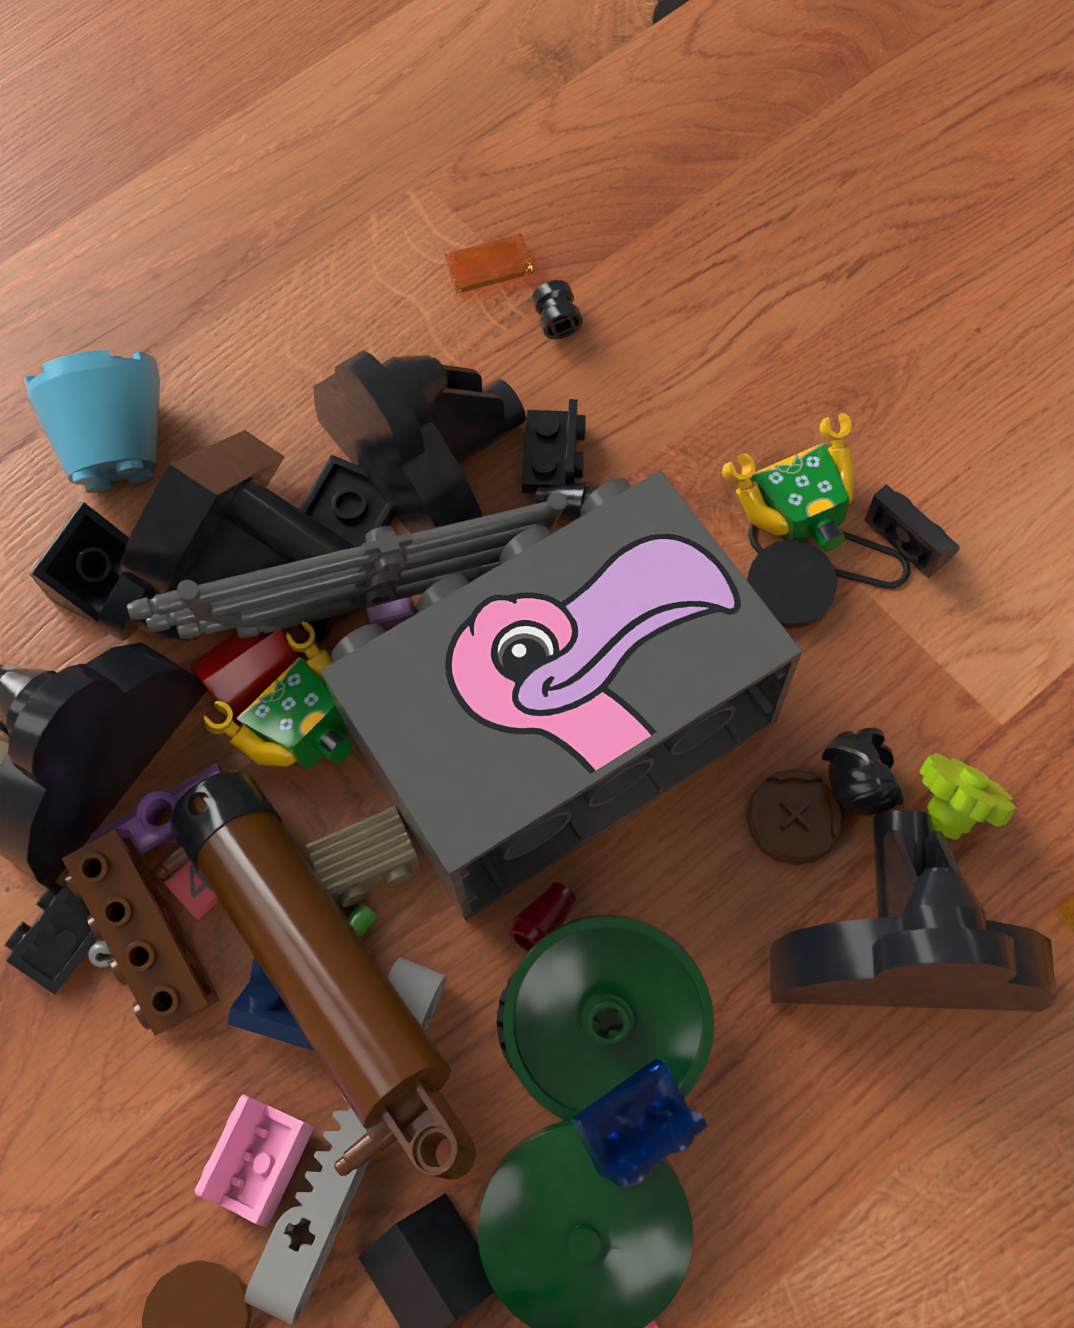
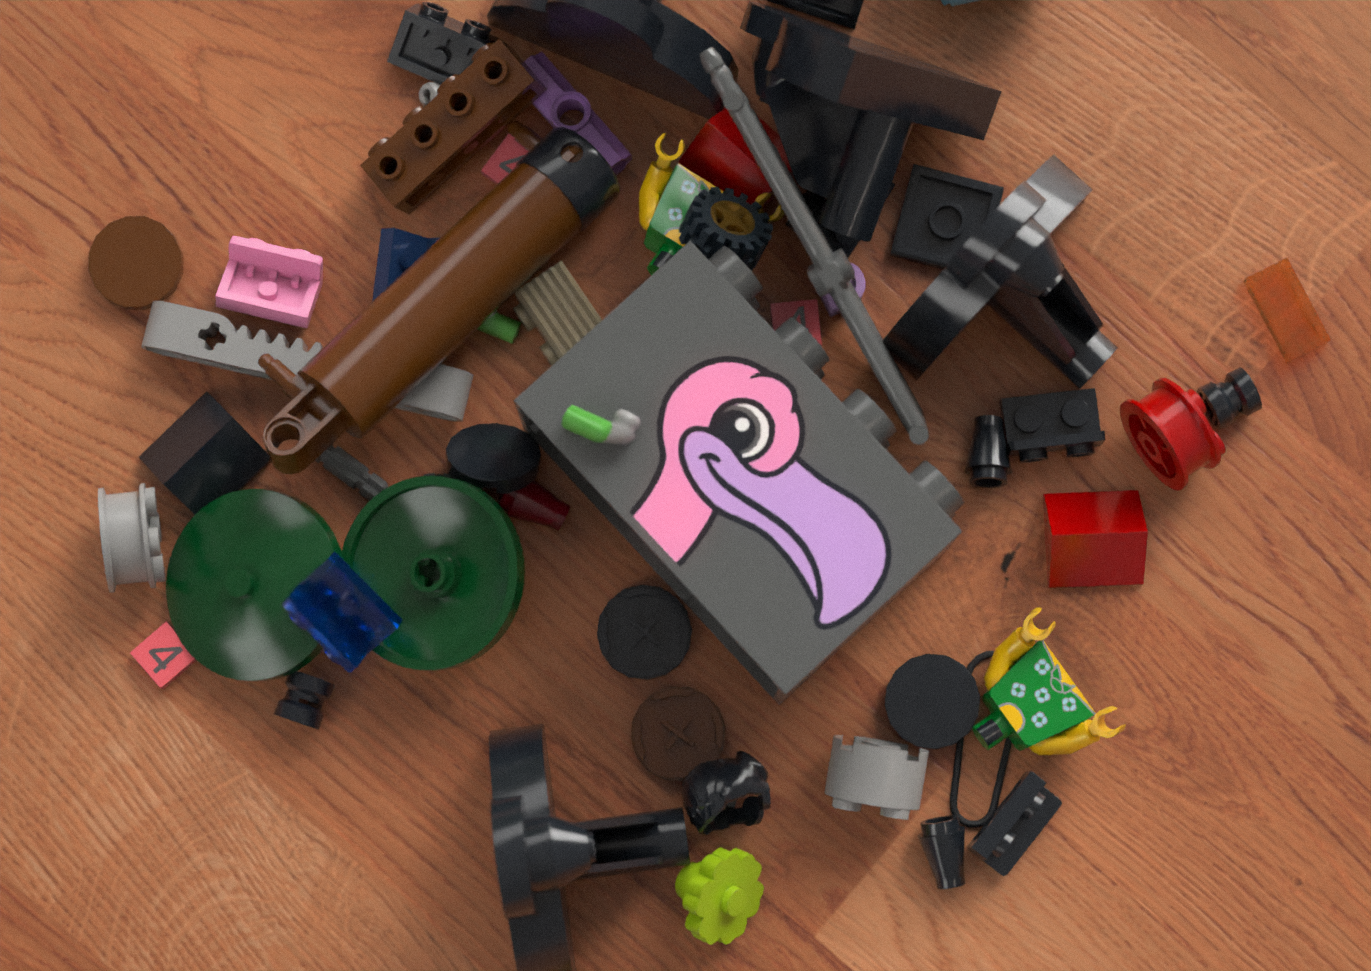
camera: 75 degrees right, 15 degrees up
none -> black wheel [274,671,335,730]
none -> dark grey axle [315,443,389,501]
none -> black tile [446,423,541,494]
none -> arm [562,405,640,445]
none -> black tile [597,585,692,681]
none -> black wheel [679,187,773,271]
none -> light grey brick [824,735,929,820]
none -> black cone [918,815,965,889]
none -> red slope [1043,490,1148,589]
none -> red wheel [1120,378,1226,491]

